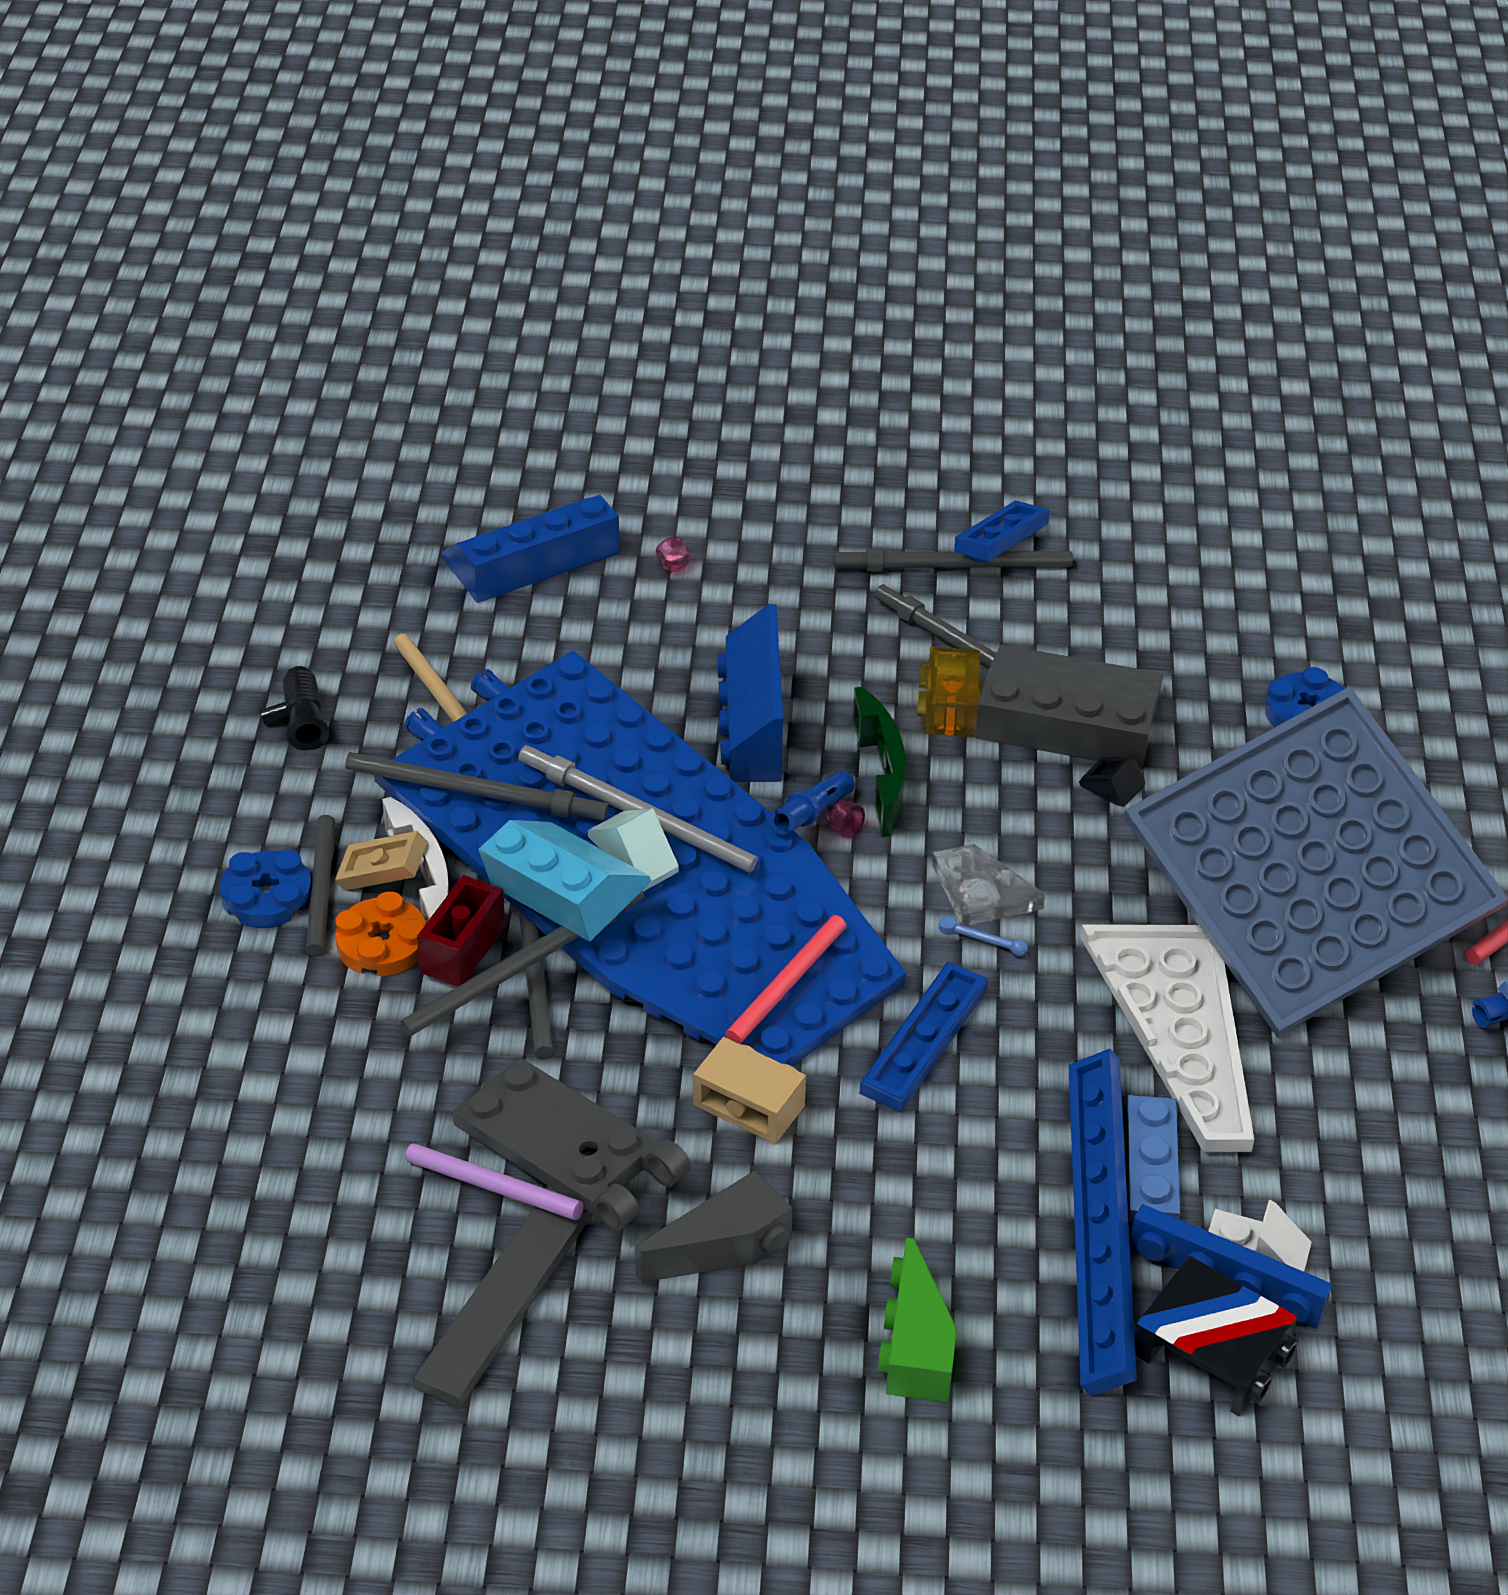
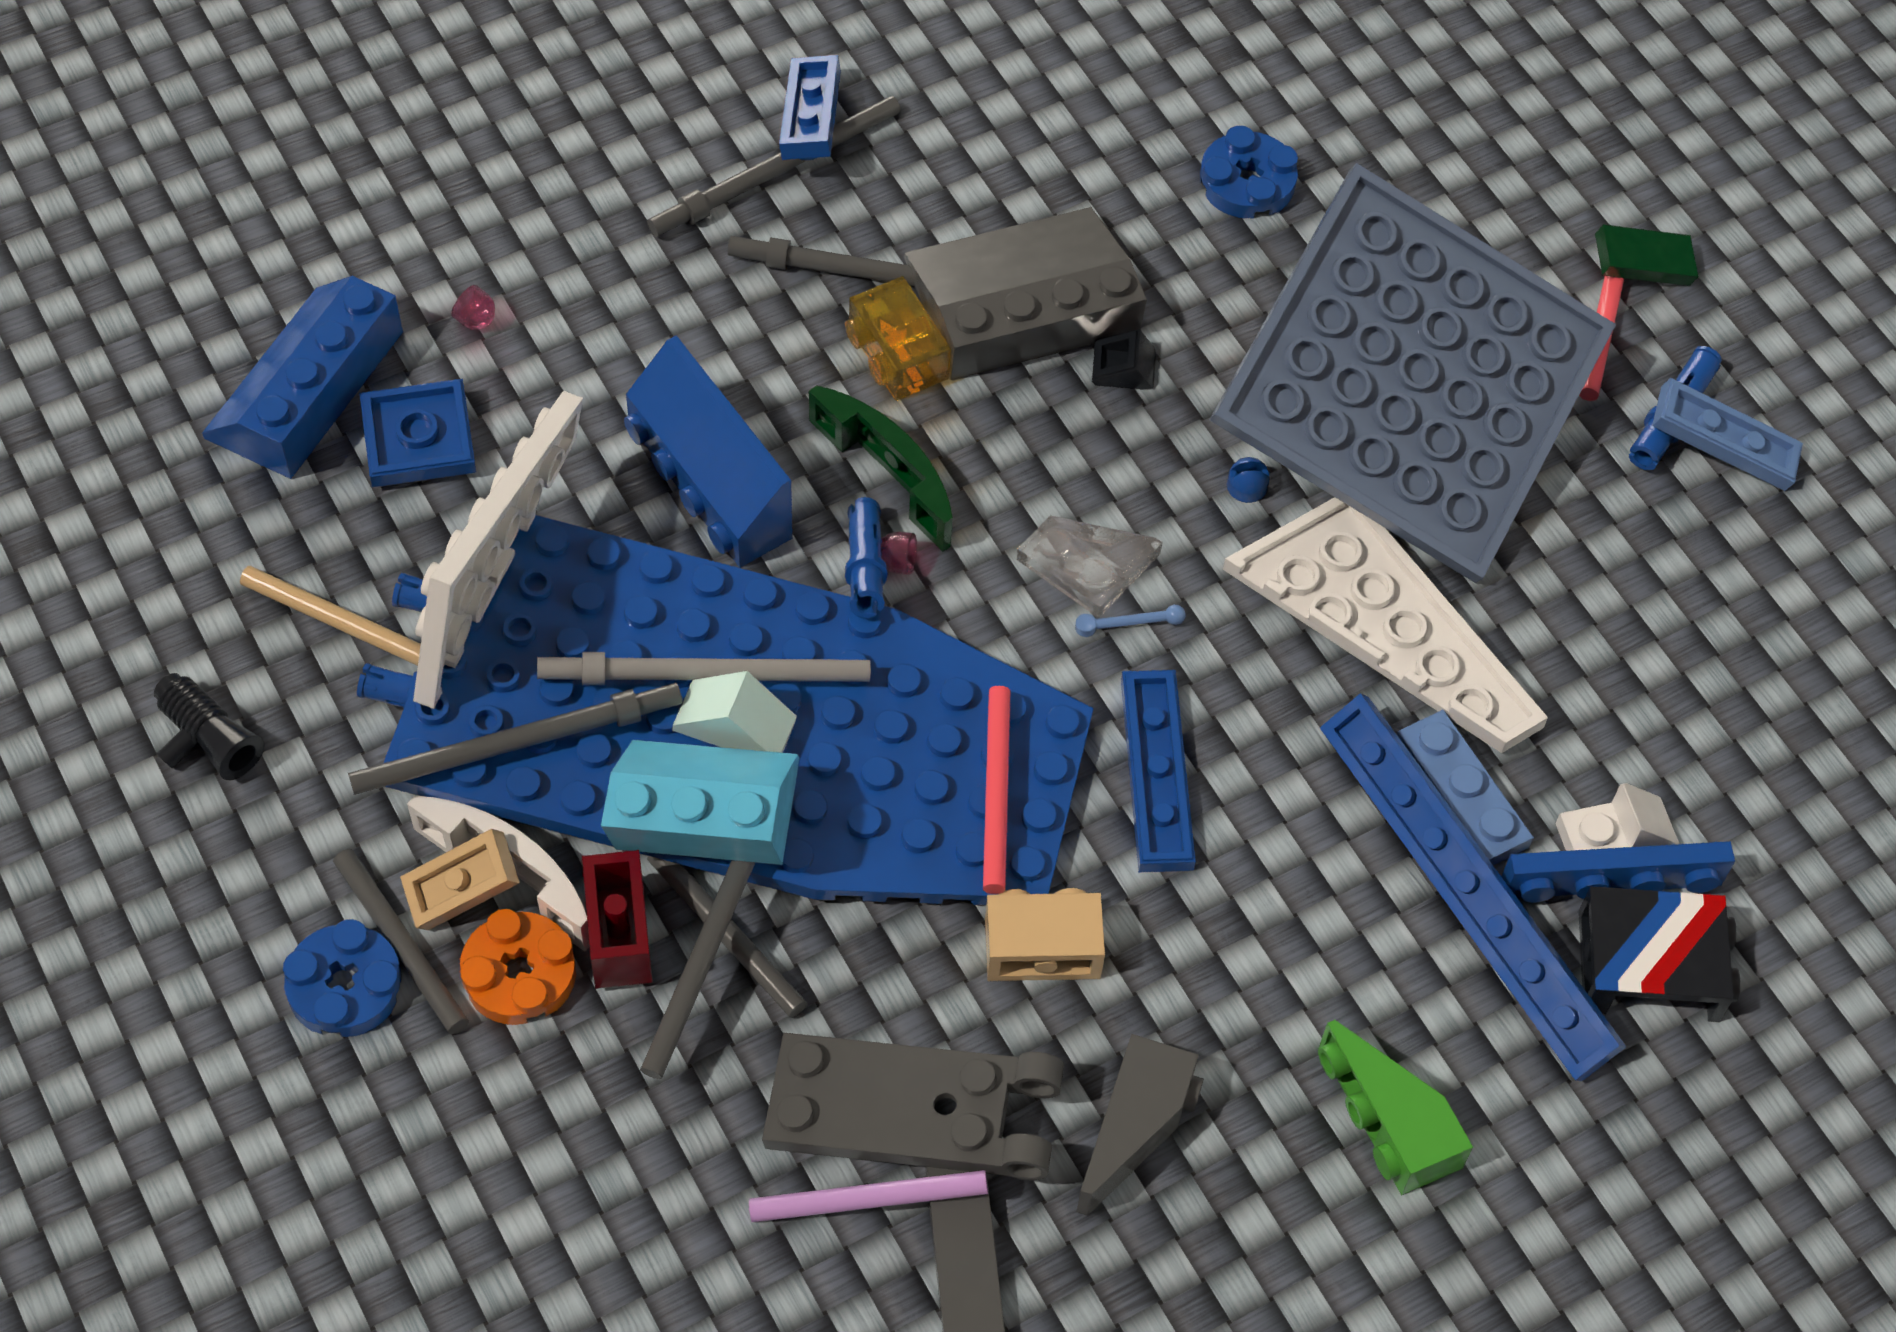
camera: 35 degrees left, 15 degrees up
none -> blue plate [359,378,476,487]
none -> white wing [413,391,583,709]
none -> blue hinge [1227,457,1270,503]

